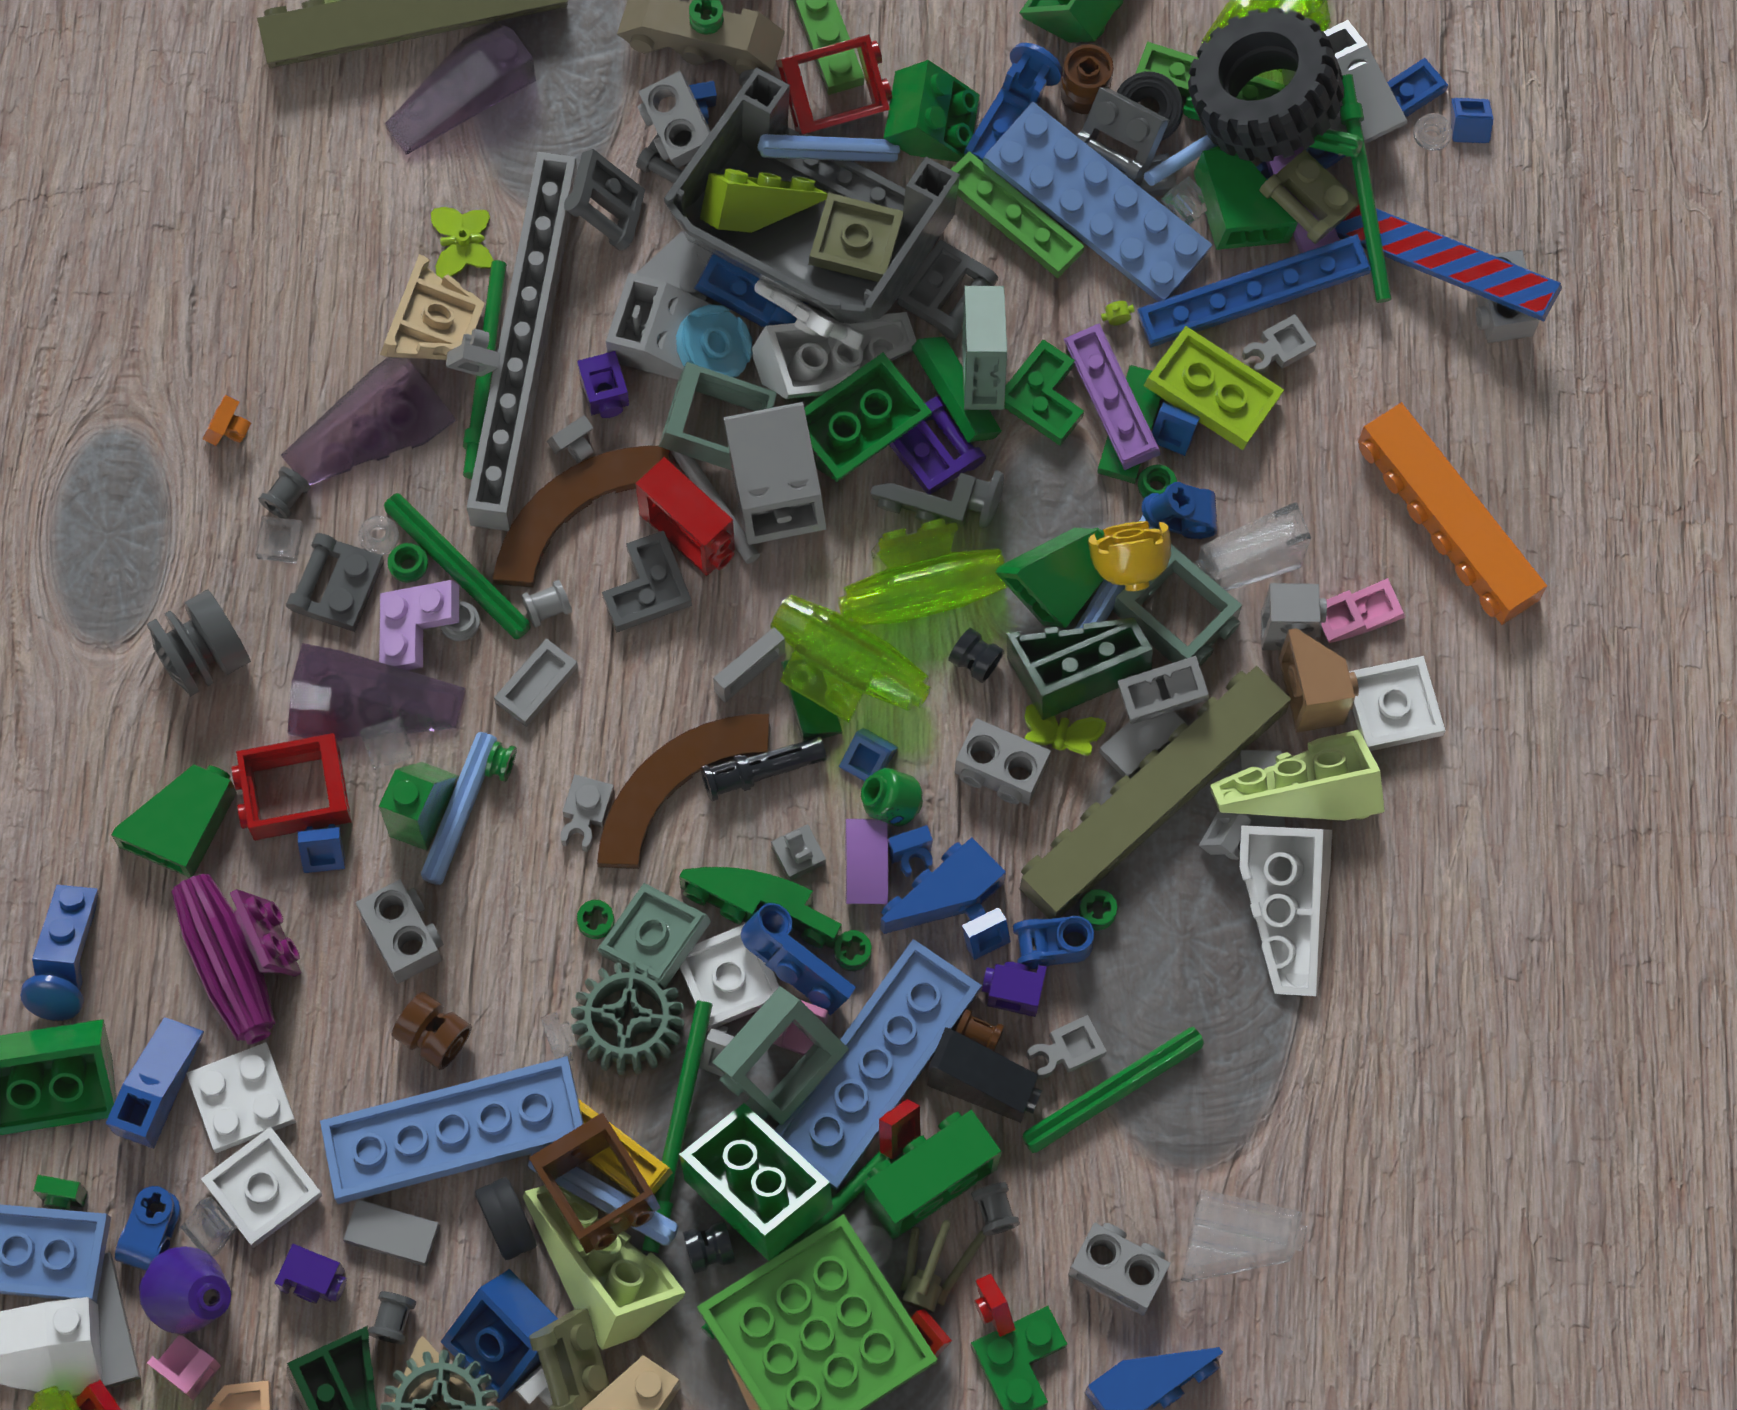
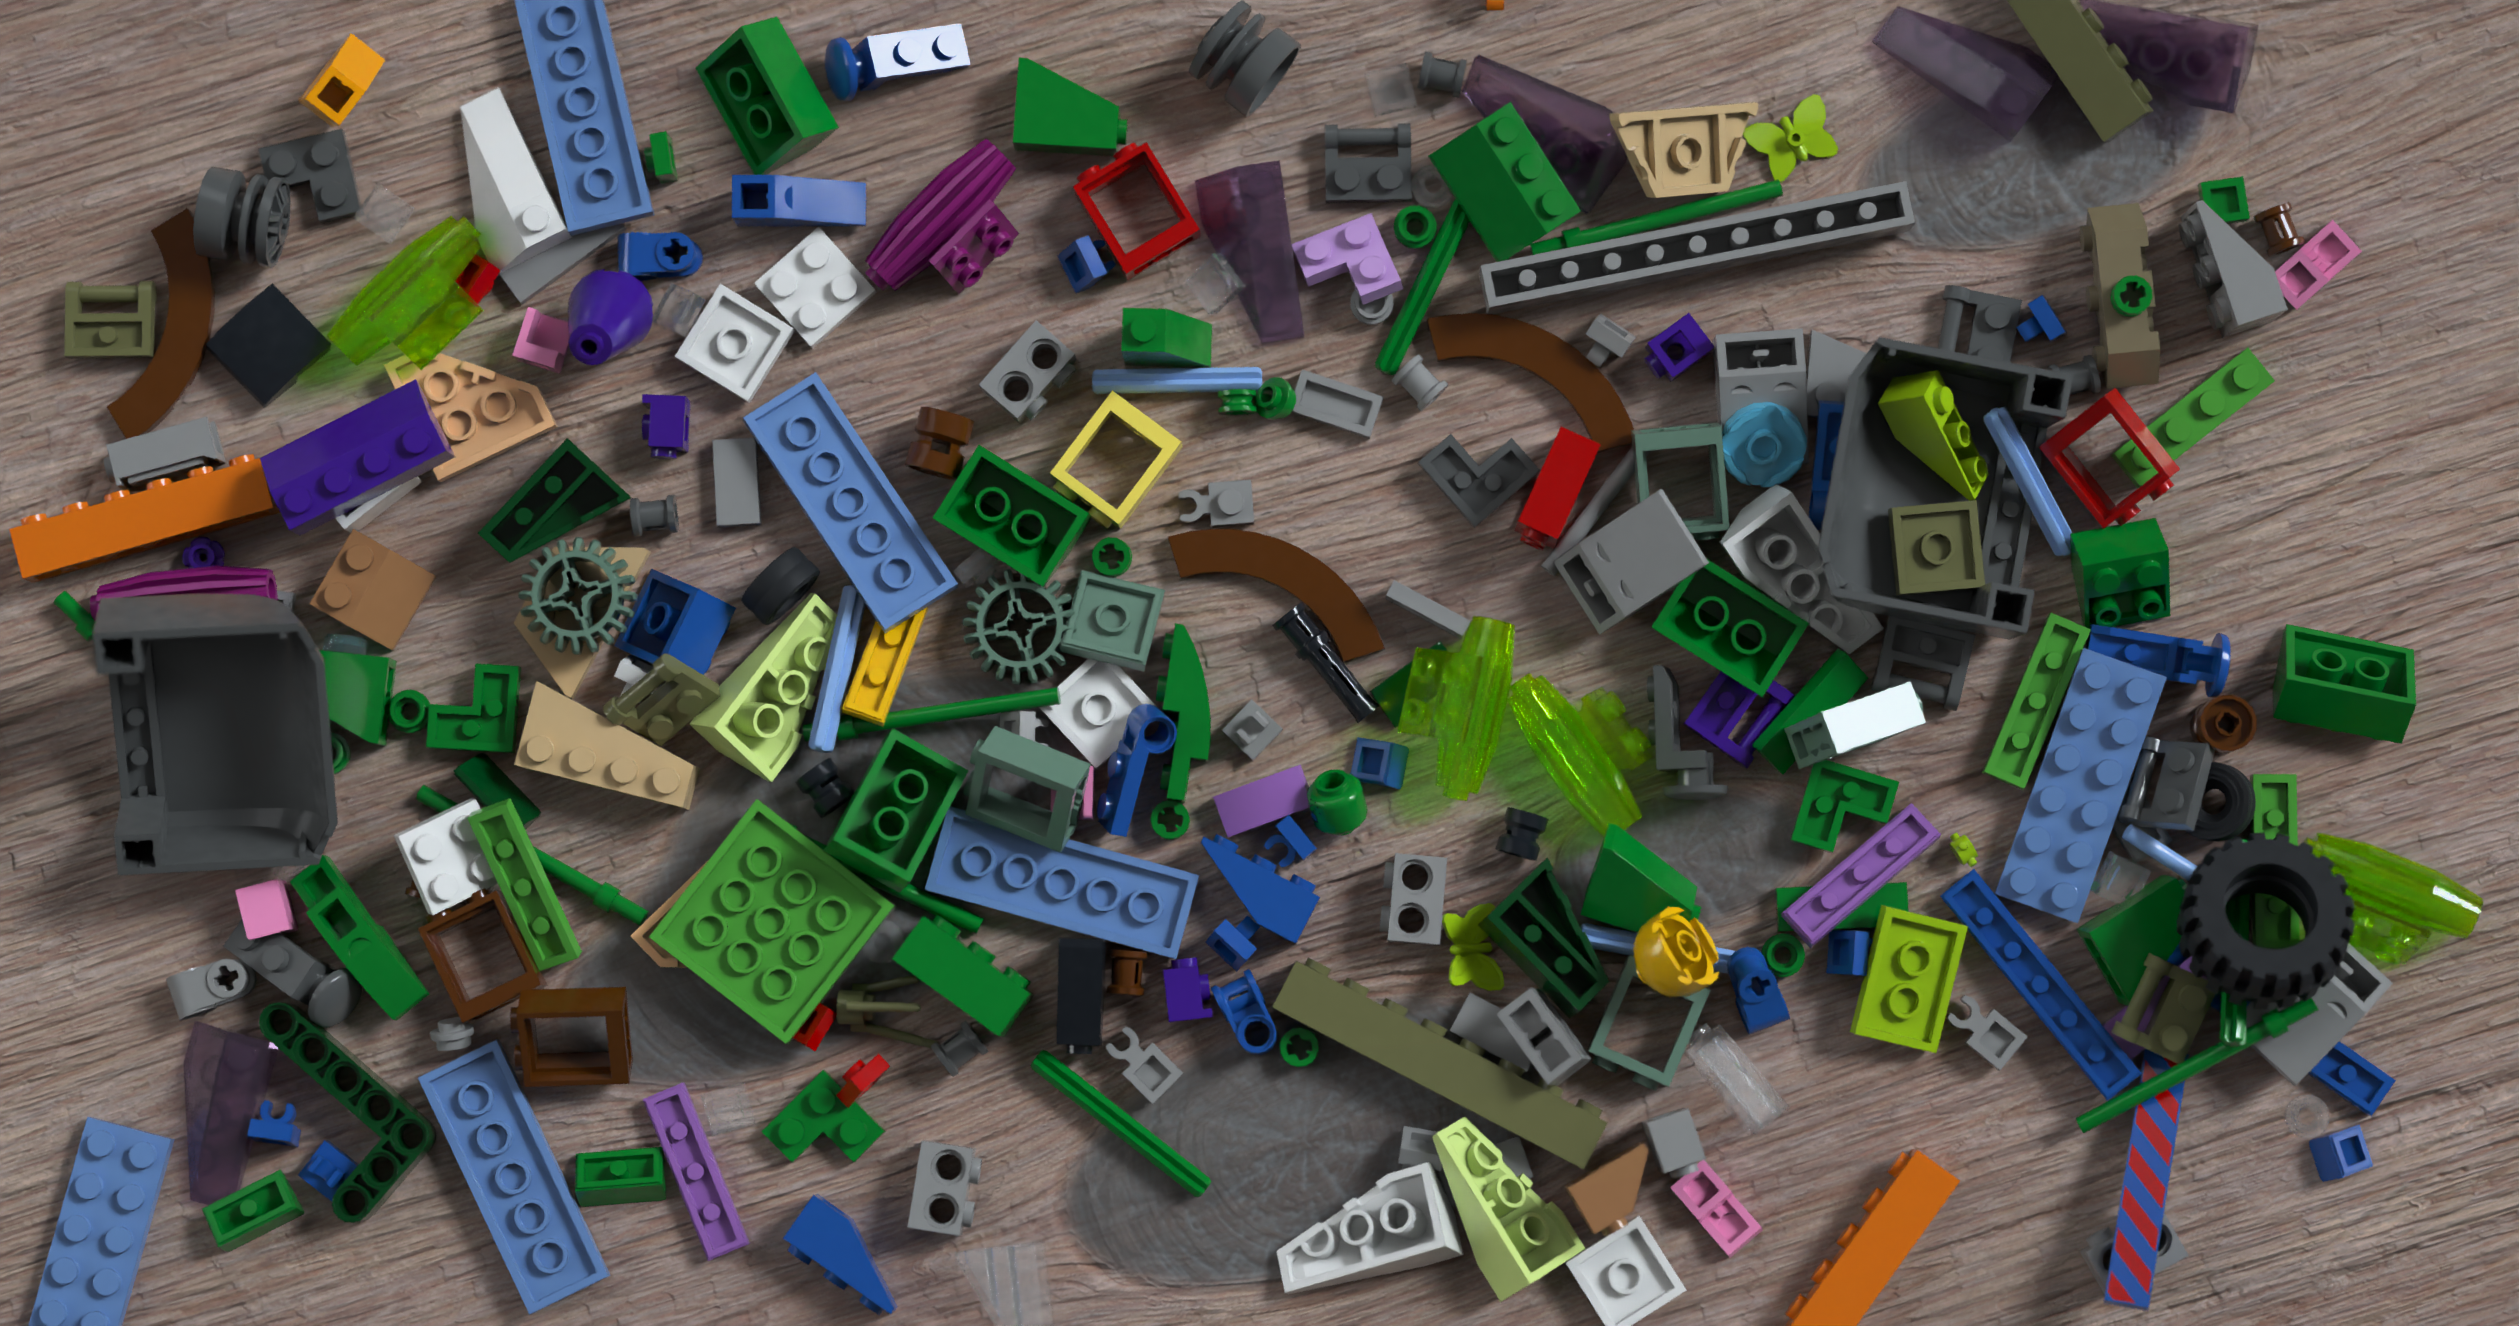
camera: 80 degrees right, 15 degrees up
light grey tile [446,329,501,377] -> none
reddish brown window [528,1112,660,1254] -> none
dark grey plate [564,149,645,251] -> none
light grey brick [638,71,711,168] -> none
white piece [754,279,863,350] -> none
red plate [879,1099,921,1159] -> none
none -> green slope [933,445,1091,587]
none -> light yellow window [1050,390,1183,529]
none -> green plate [1255,377,1296,420]
none -> green slope [1428,102,1581,262]

